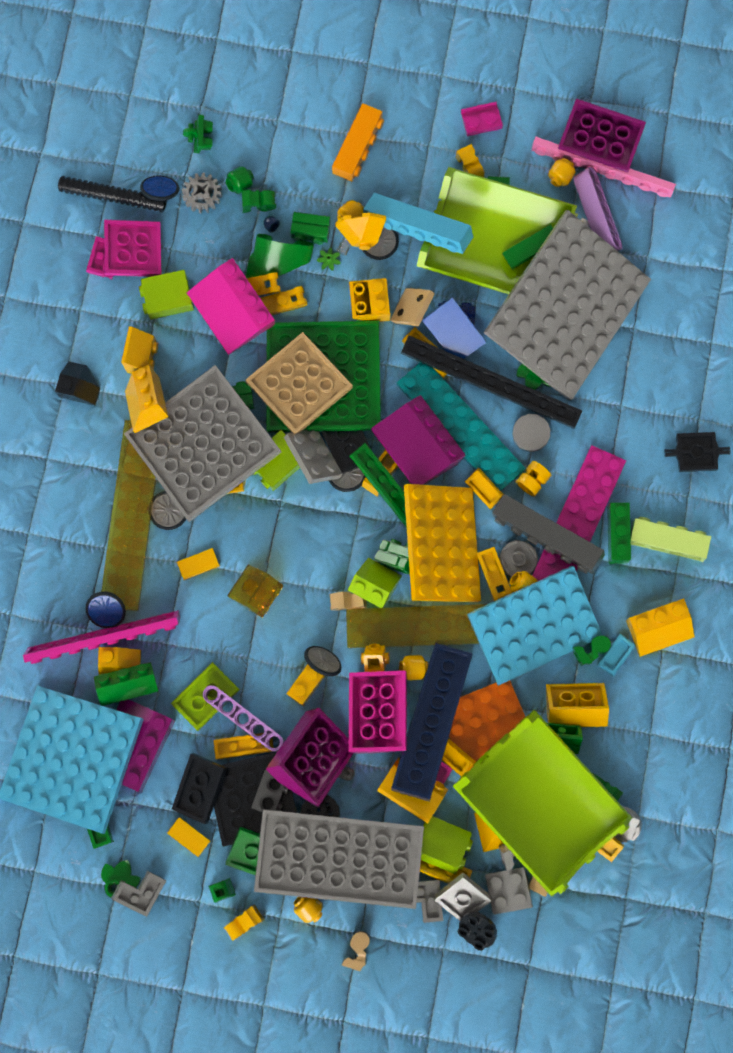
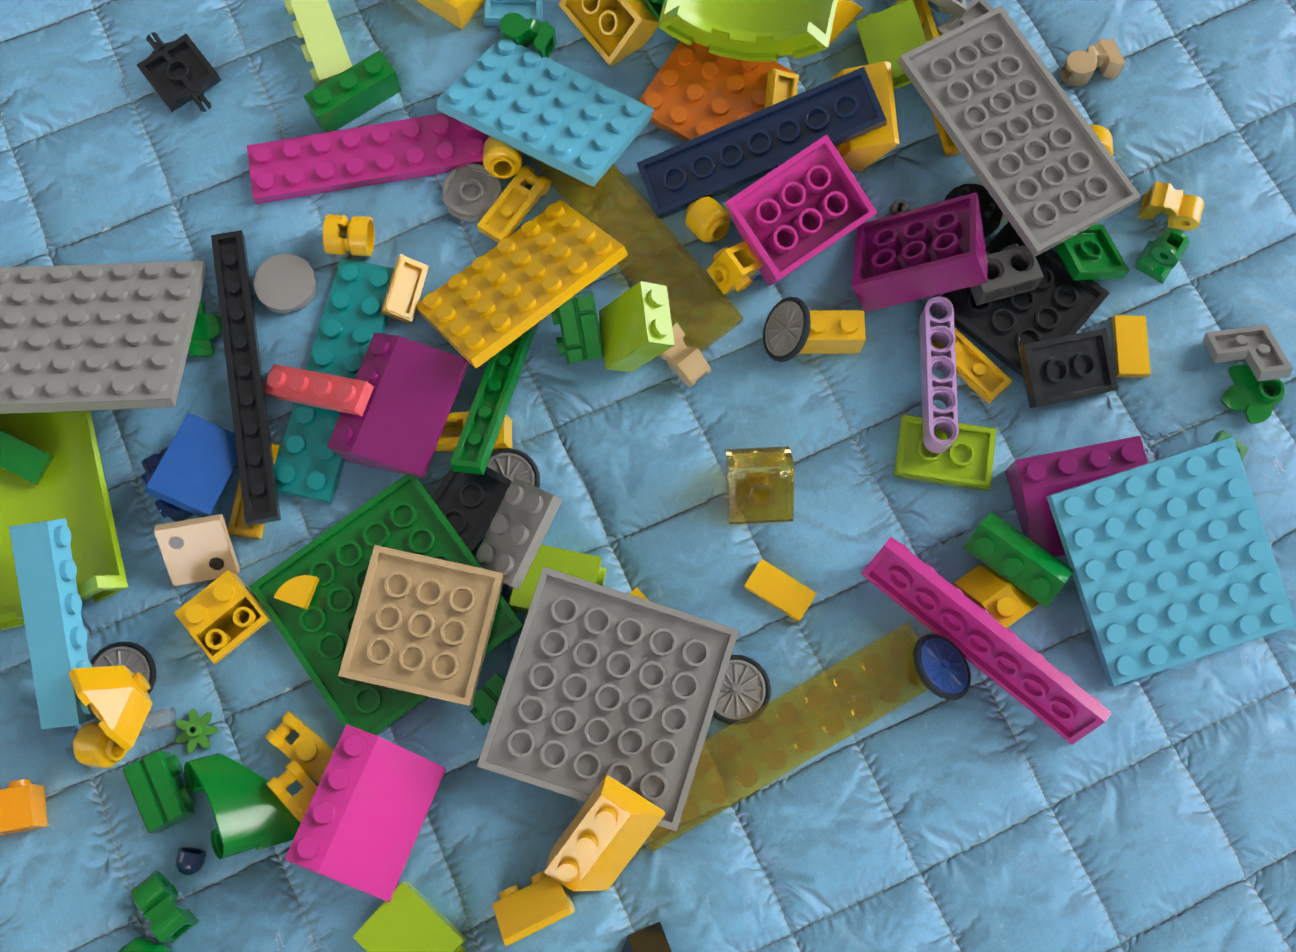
camera: 130 degrees left, 5 degrees down
dark grey brick [492,494,605,574] -> none
none -> coral plate [264,364,374,416]
none -> yellow tile [274,575,319,610]

